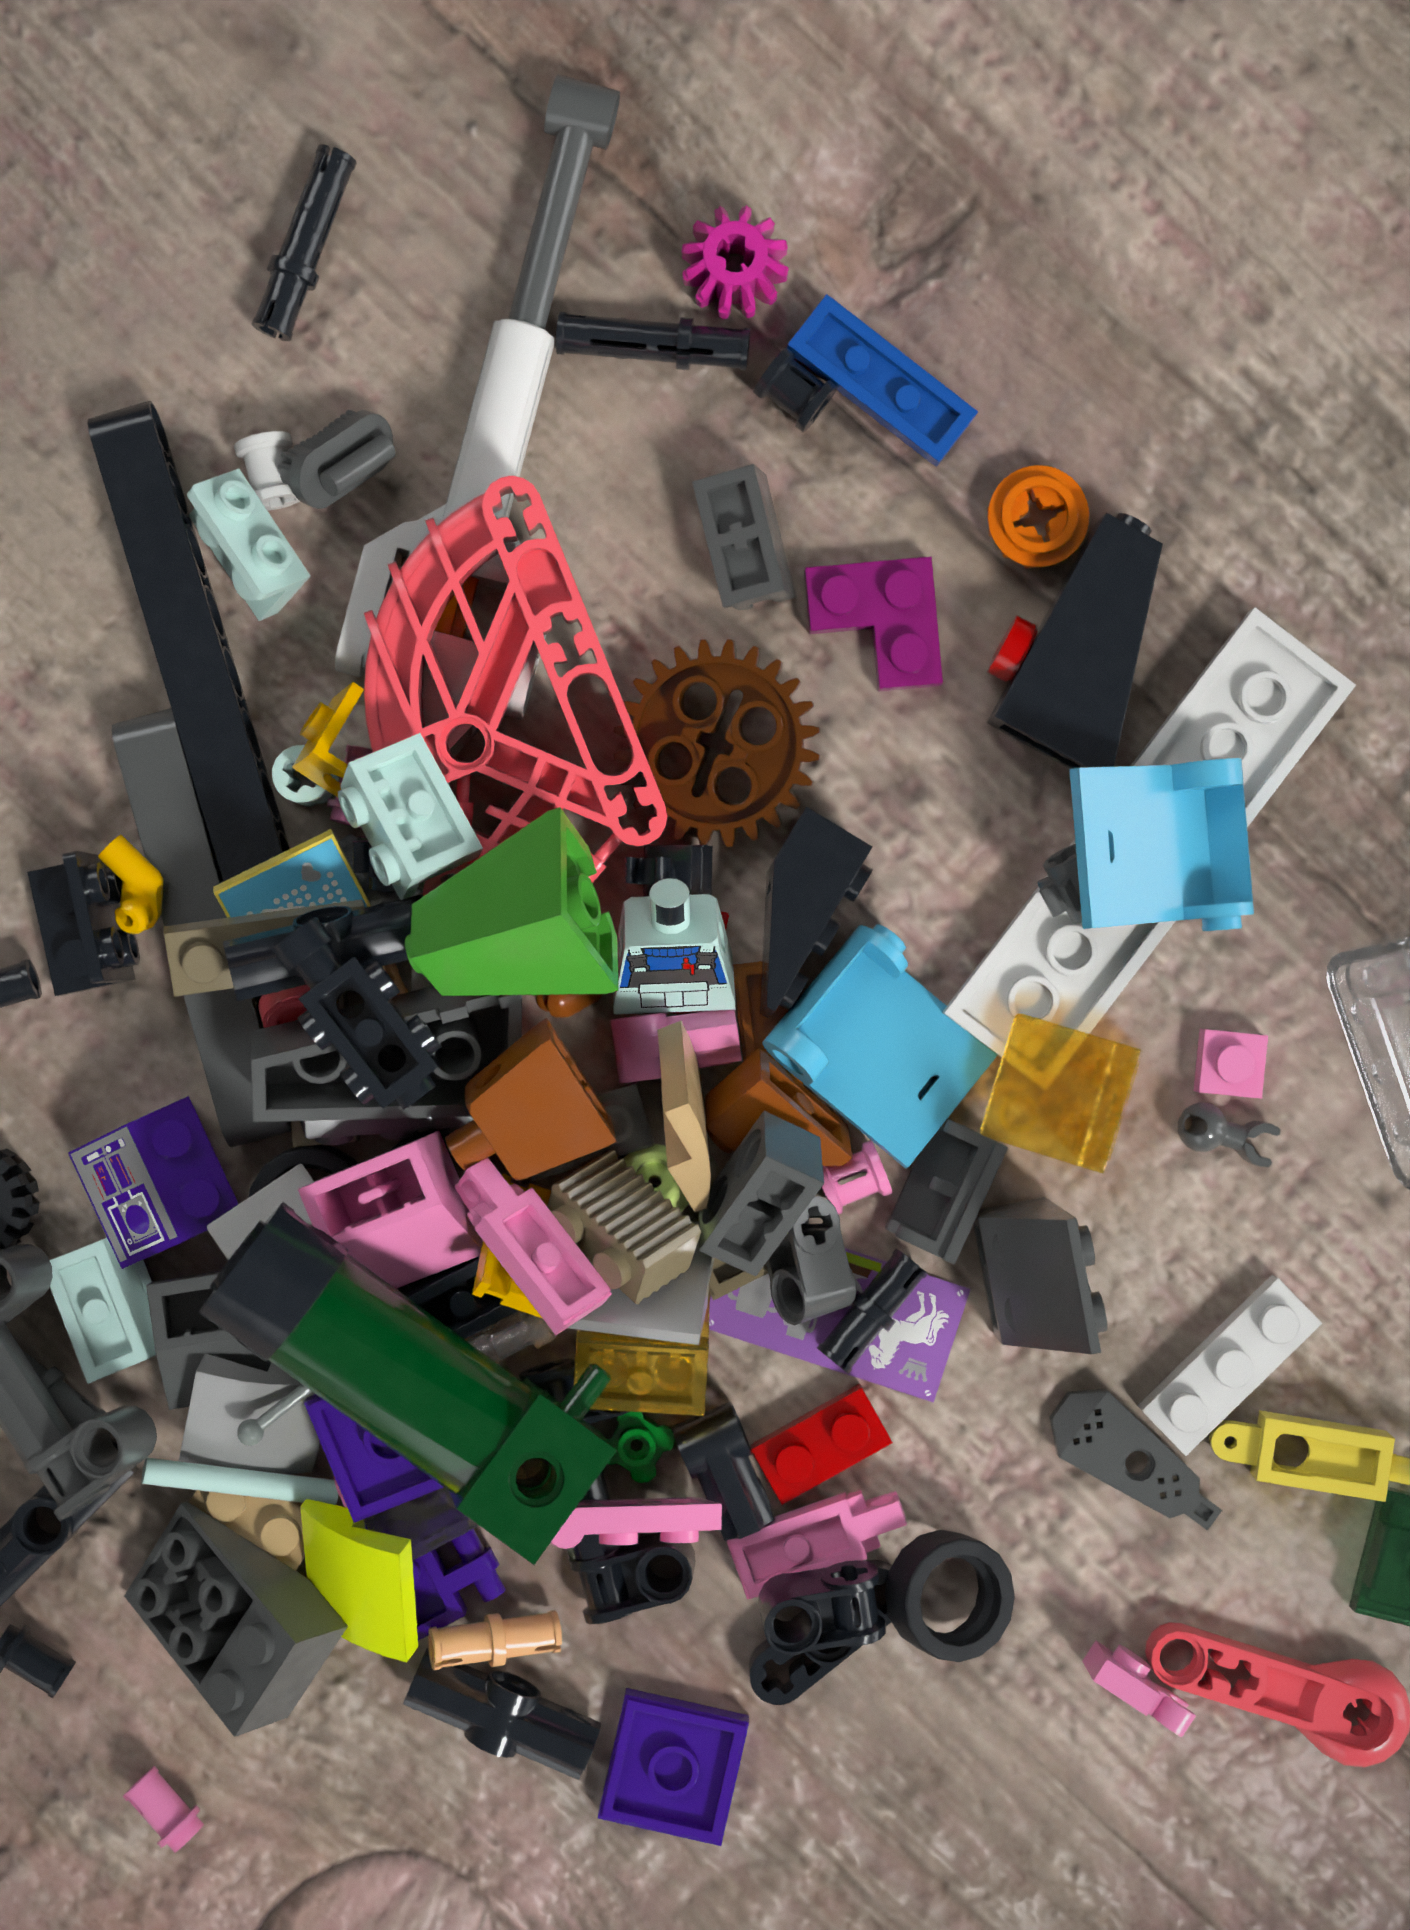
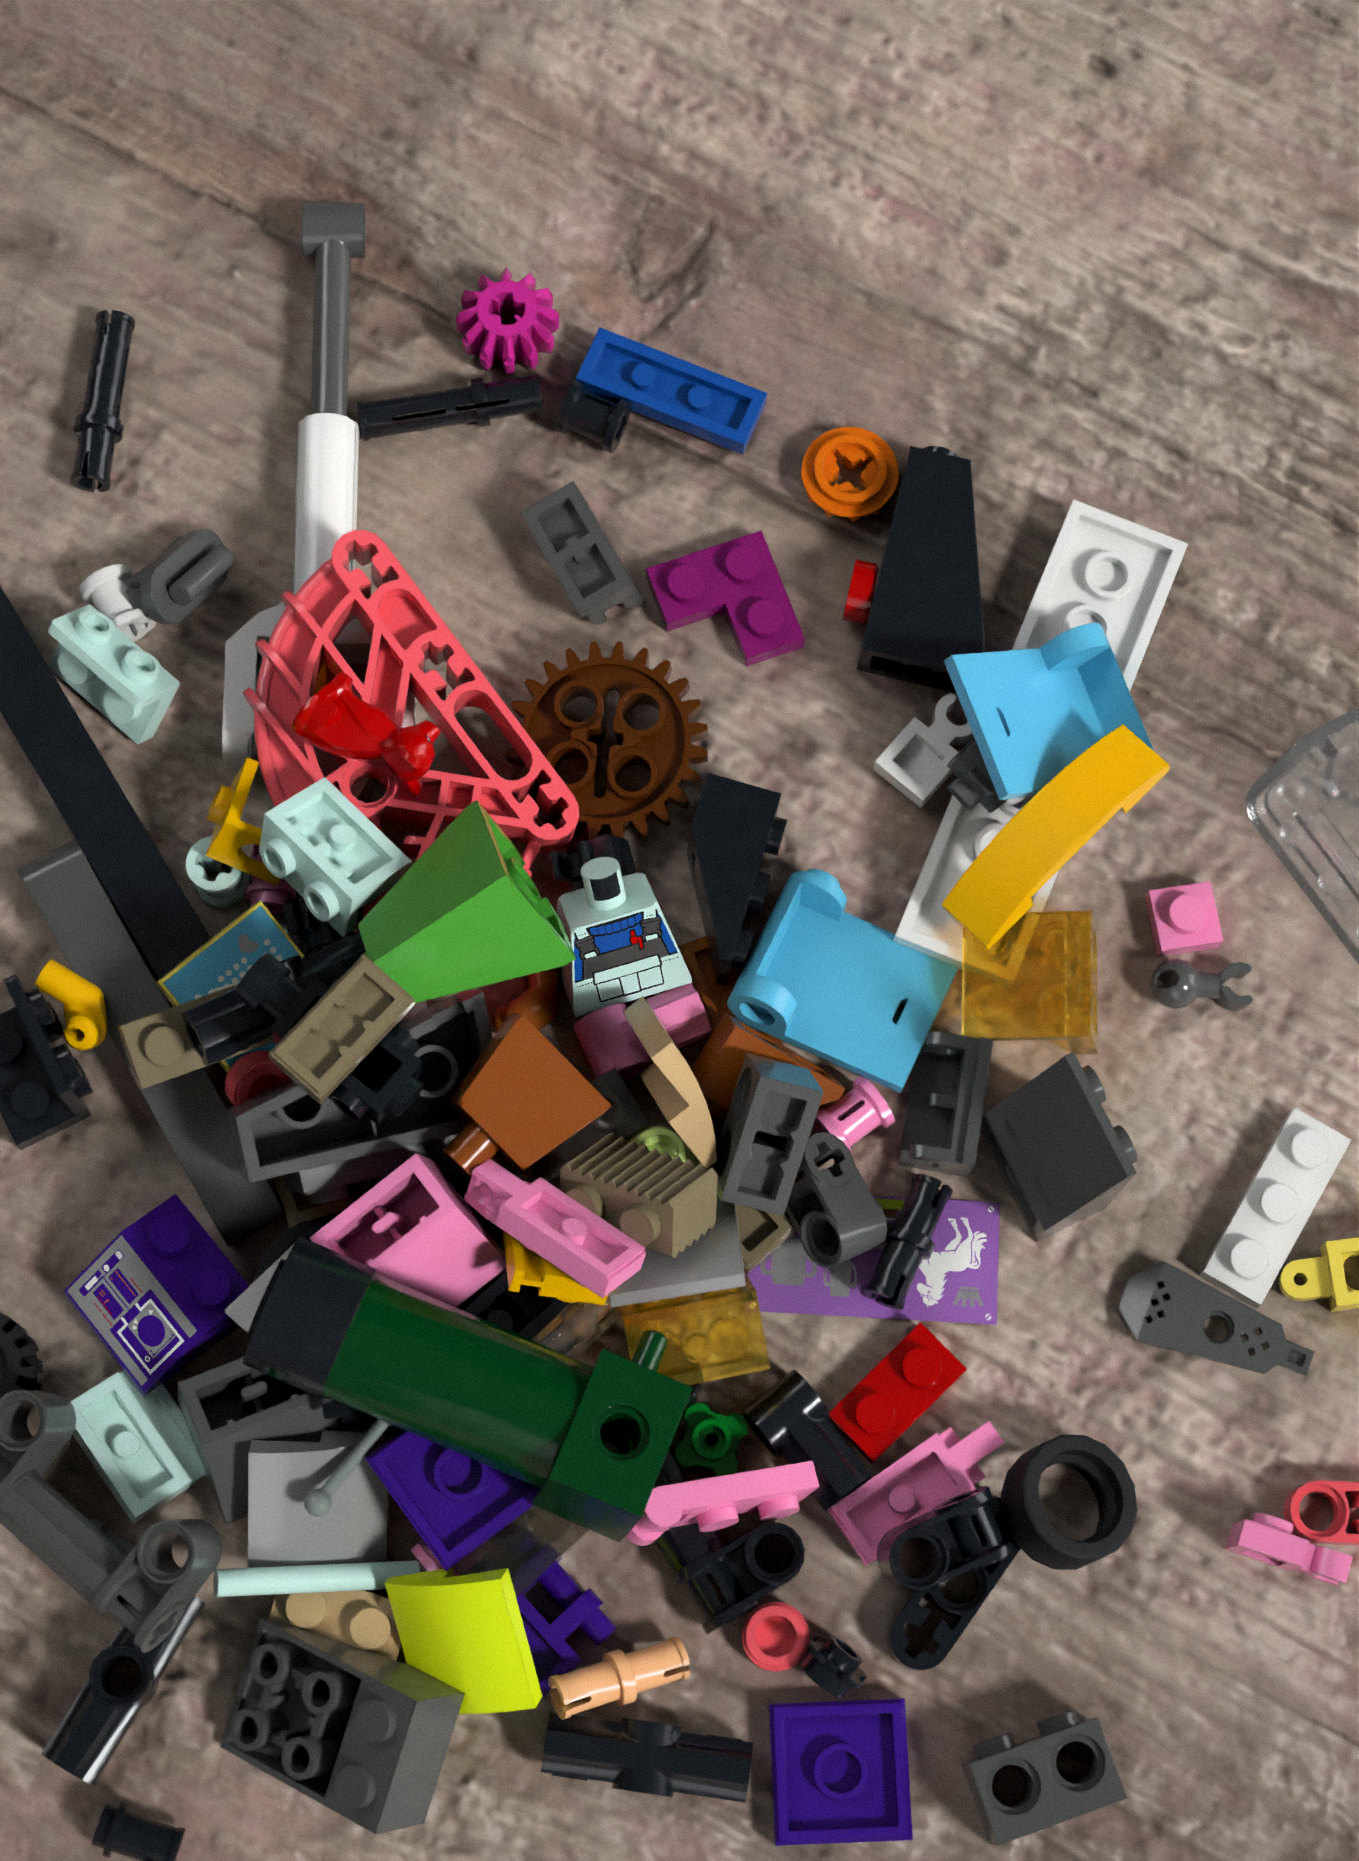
camera: 20 degrees left, 15 degrees down
none -> dark tan plate [268,954,415,1105]
none -> red animal [291,671,441,797]
none -> coral tile [741,1602,809,1672]
none -> black plate [800,1634,867,1699]
none -> white plate [873,693,974,808]
none -> yellow slope [942,724,1170,950]
none -> dark grey brick [961,1709,1127,1846]

